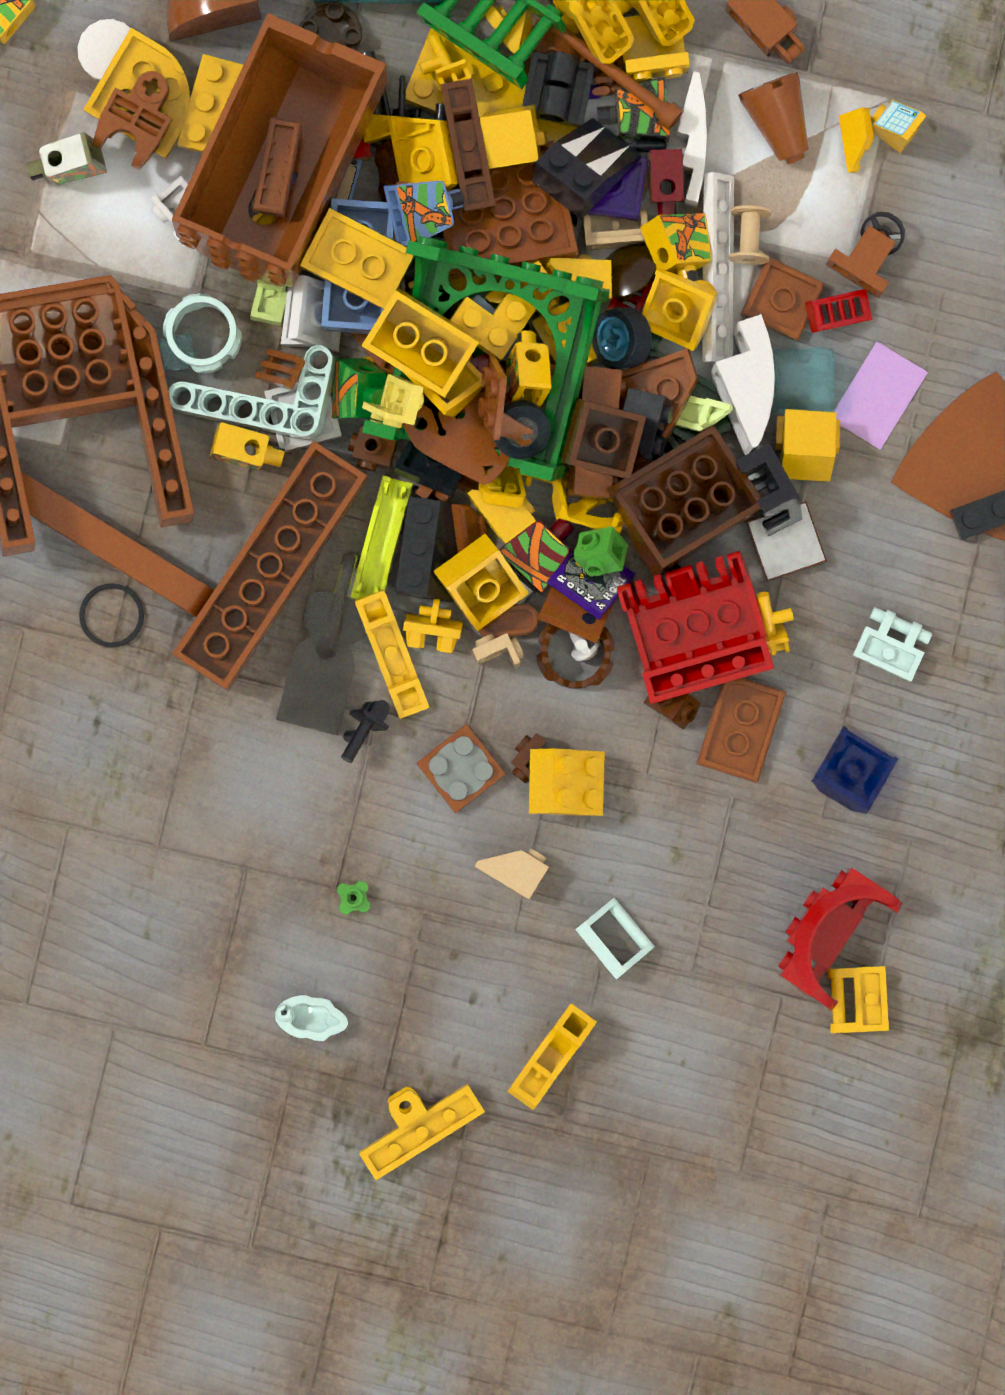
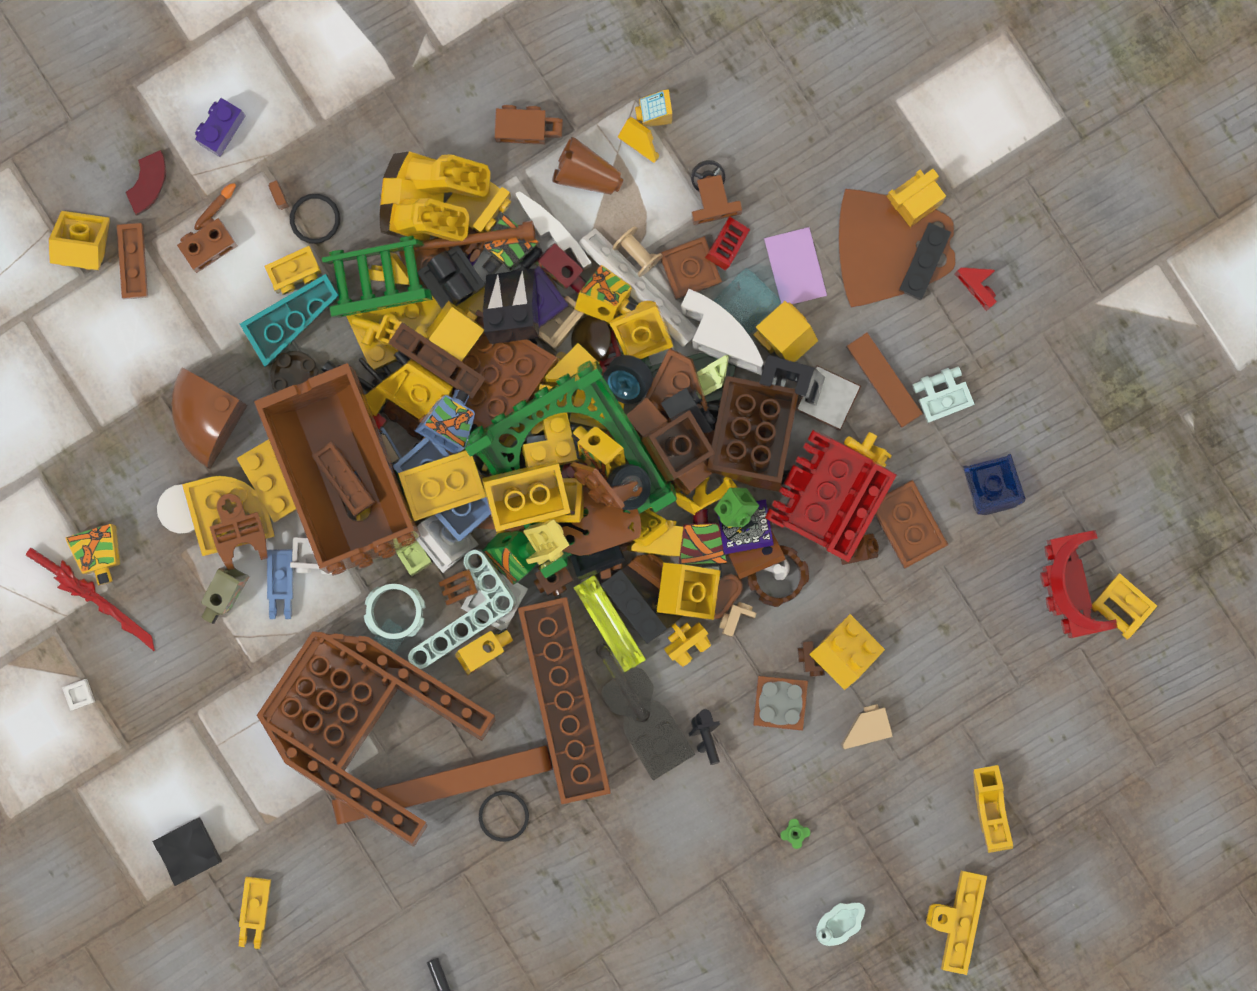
camera: 45 degrees left, 0 degrees up
yellow slope [354,589,430,719] -> none
light aqua tile [575,897,655,979] -> none
none -> medium blue hinge [267,549,293,619]
none -> dark orange tile [846,333,923,428]

